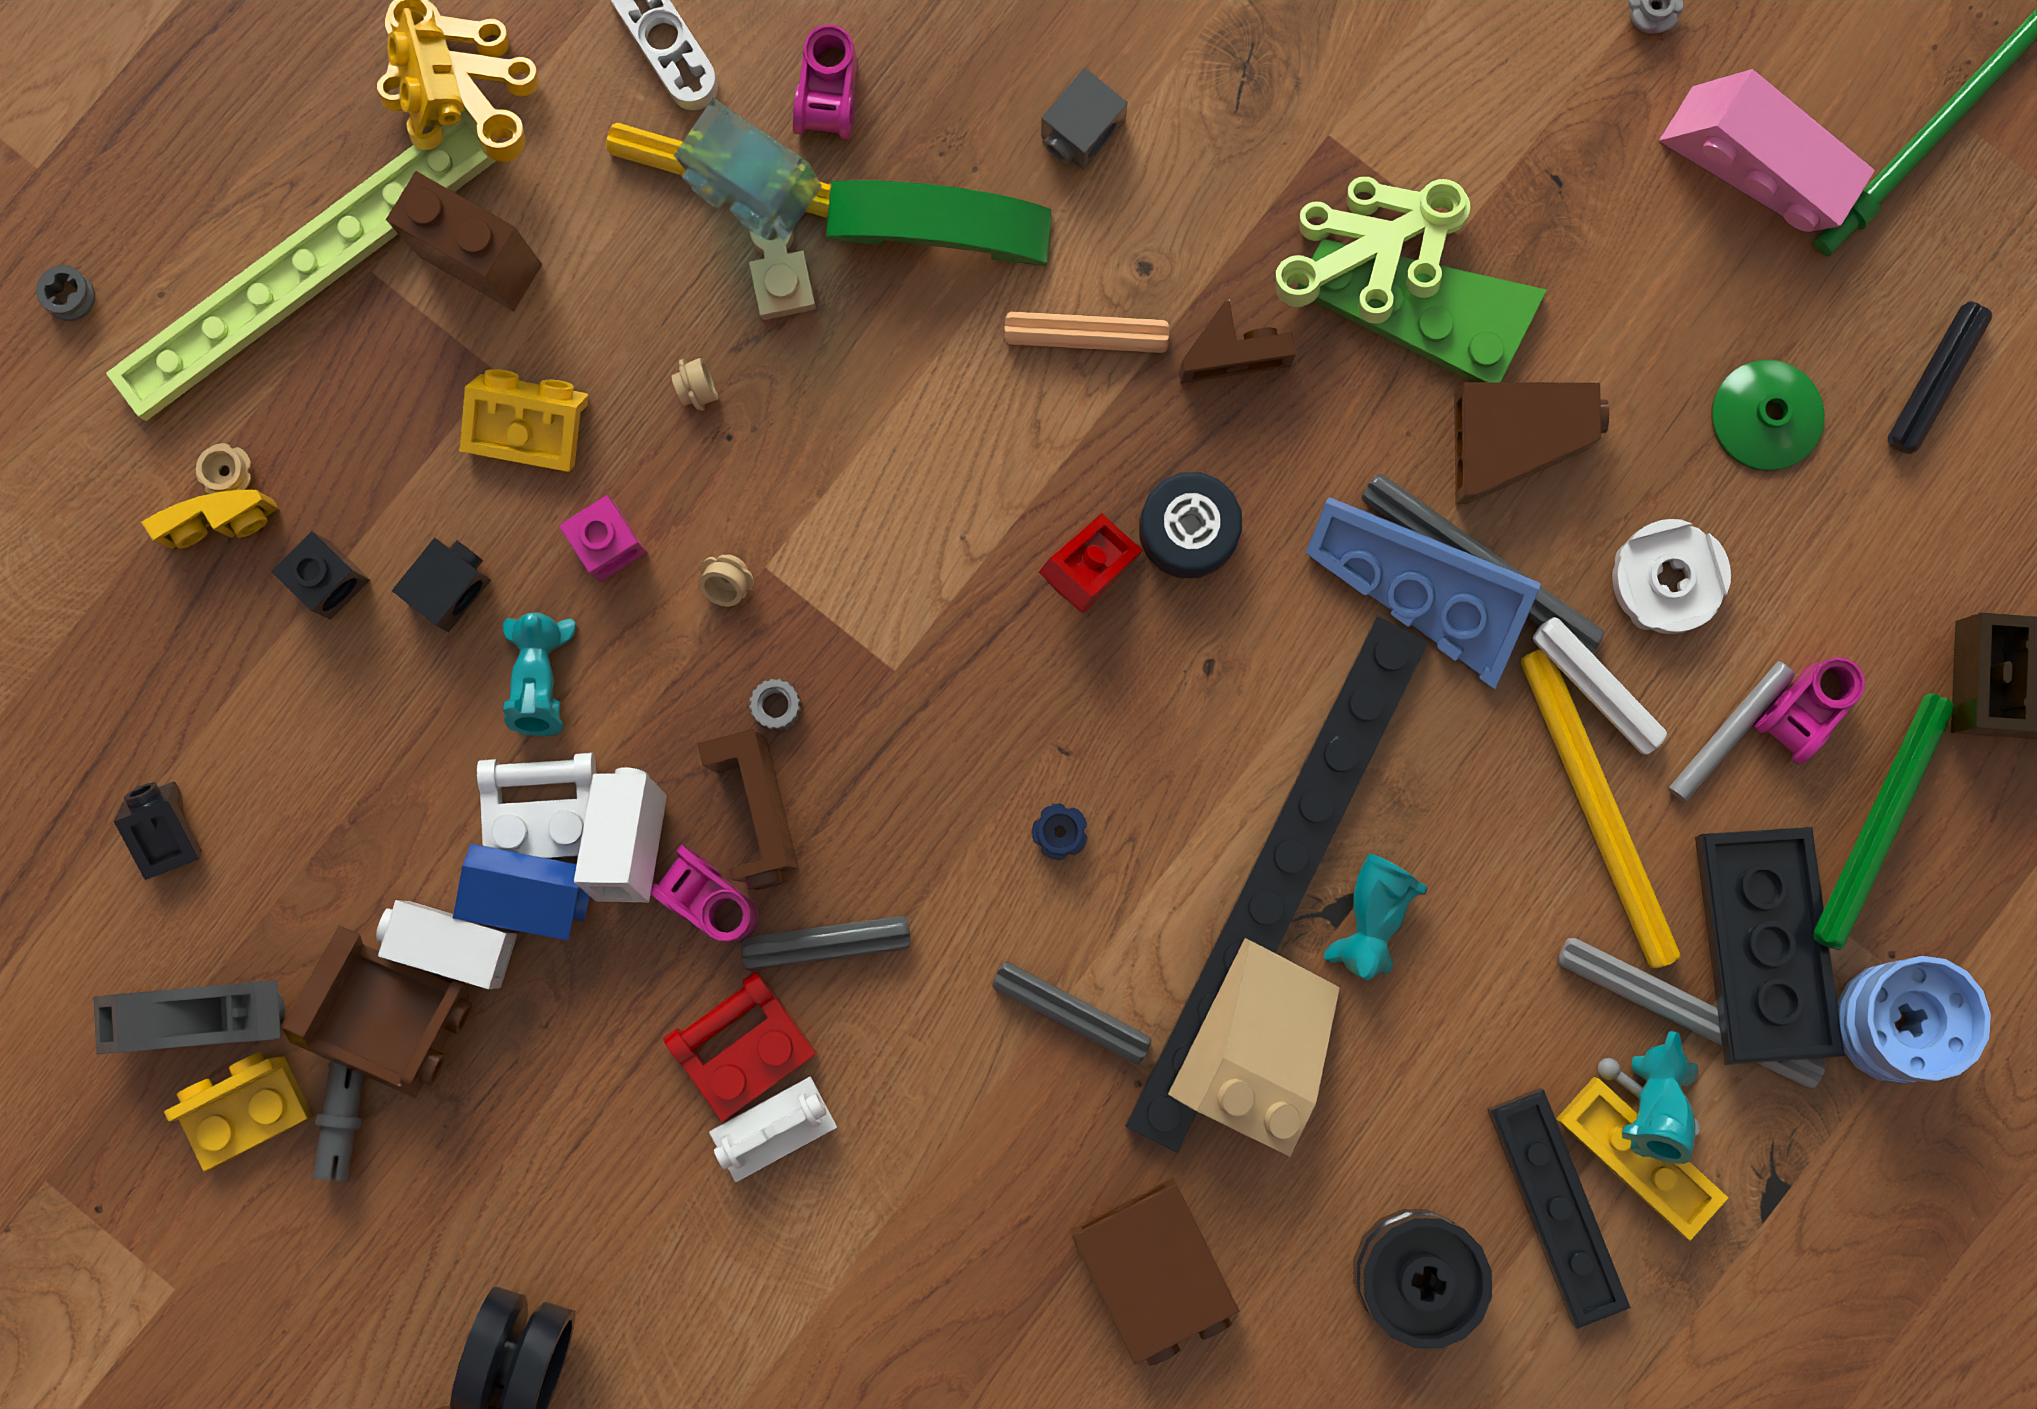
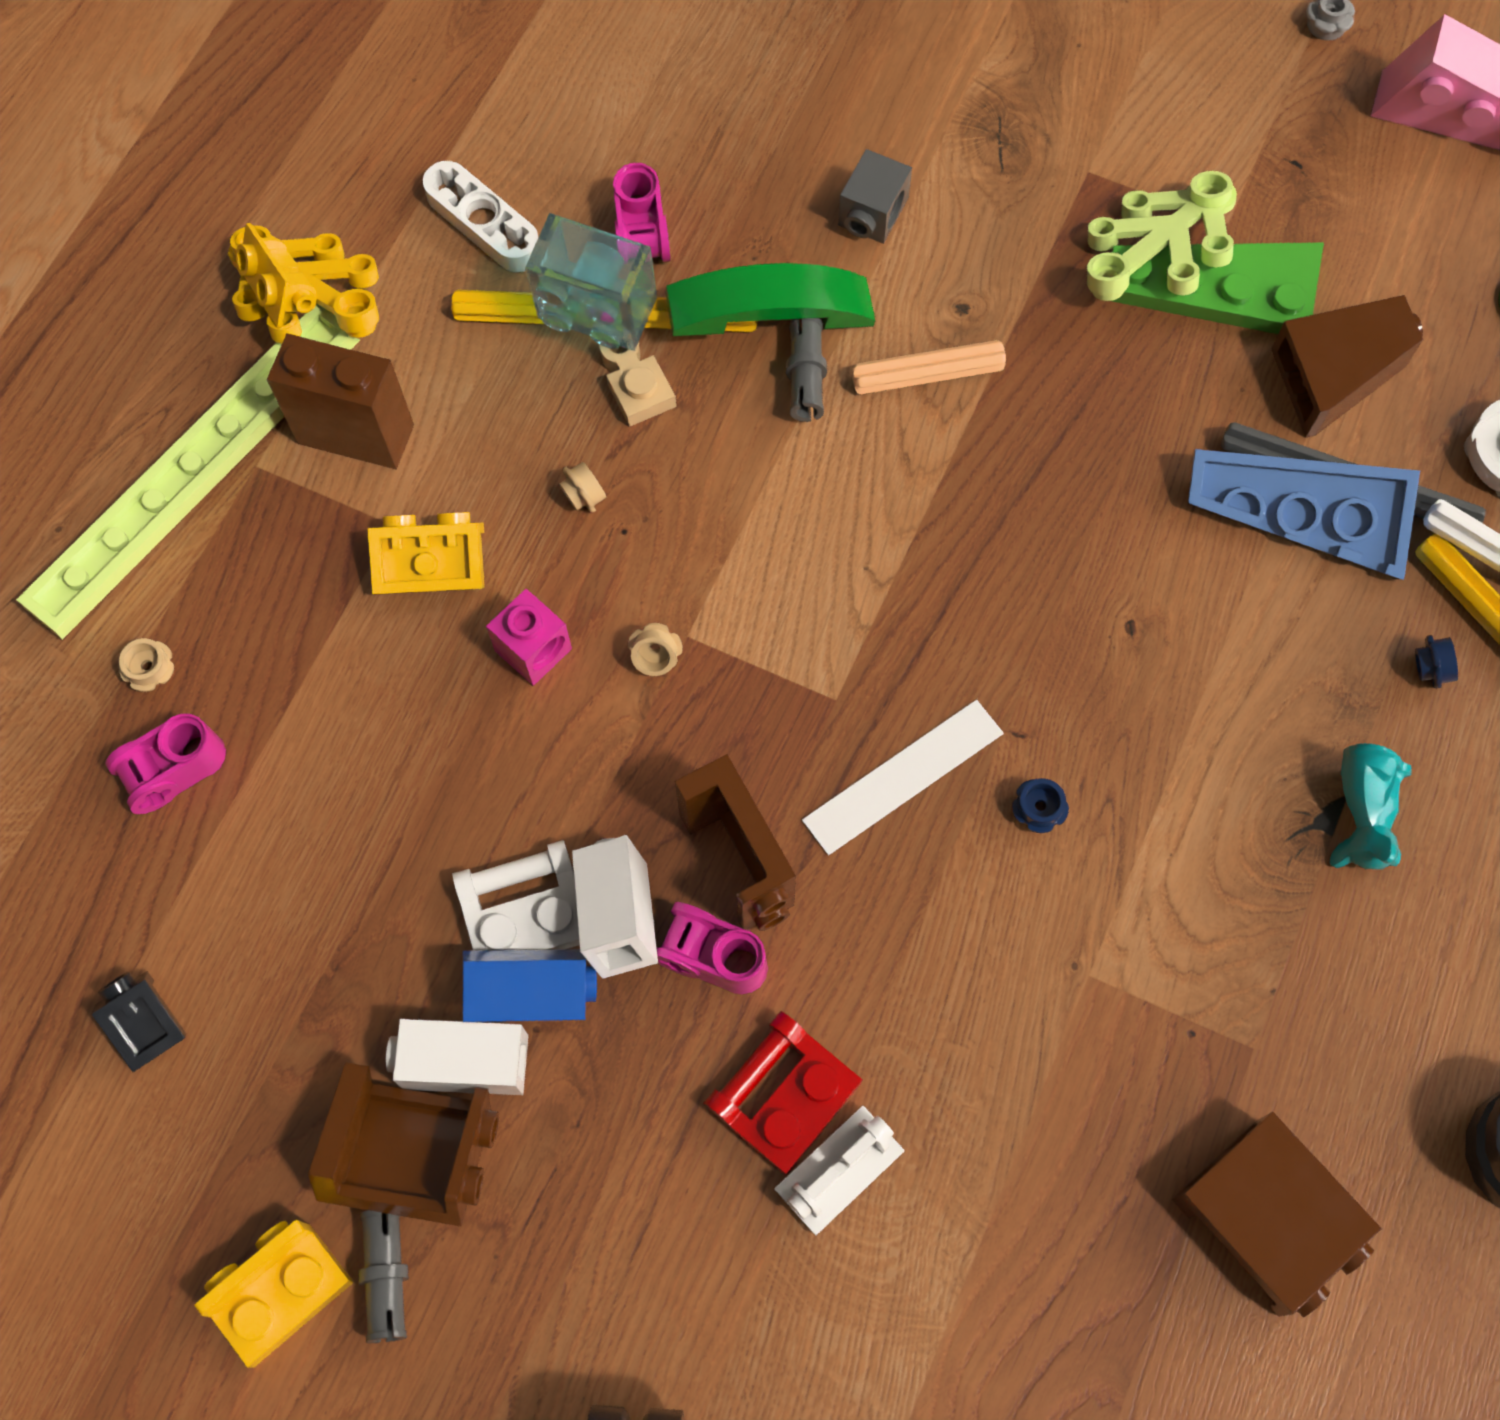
camera: 15 degrees left, 15 degrees down
dark grey arch [93,980,285,1054] -> none
yellow slope [142,490,279,549] -> none
black brick [271,531,370,620] -> none
black brick [392,537,491,632] -> none
teal animal [502,612,576,736] -> none
dark grey axle [741,916,911,971] -> none
light grey axle [749,679,802,732] -> none
dark grey axle [992,962,1151,1064] -> none
red slope [1038,513,1143,613] -> none
black plate [1125,616,1429,1153] -> none
black wheel [1139,472,1242,578] -> none
tan slope [1168,938,1340,1157] -> none
reddish brown slope [1179,298,1296,384] -> none
none -> dark pink piece [105,714,226,814]
none -> dark grey pin [785,318,827,422]
none -> white sticker [802,700,1004,855]
none -> dark blue plate [1415,635,1458,689]

